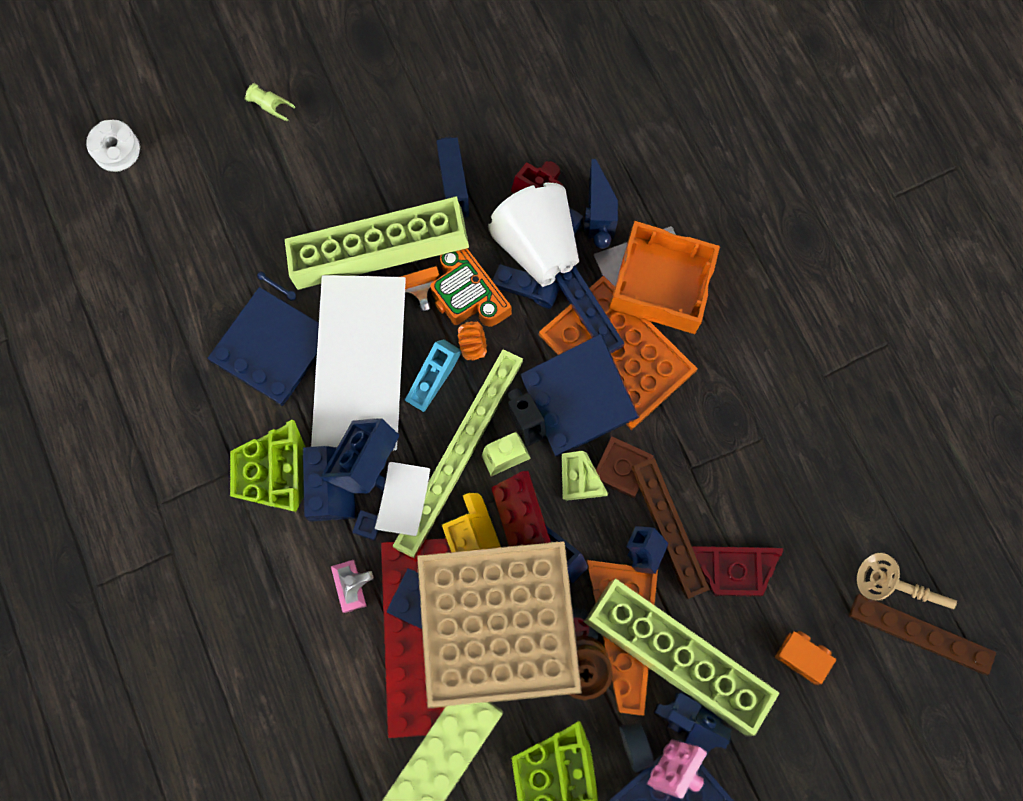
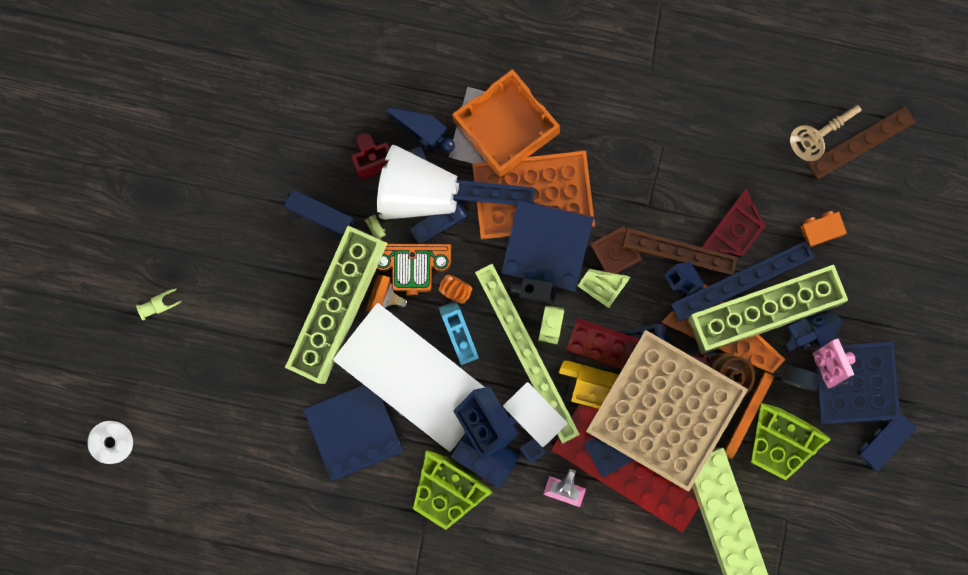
camera: 55 degrees left, 10 degrees up
dark blue hinge [257,272,296,301] -> none
none -> yellowish green pin [364,215,386,239]
none -> dark blue plate [670,241,815,323]
none -> orange beam [725,372,774,460]

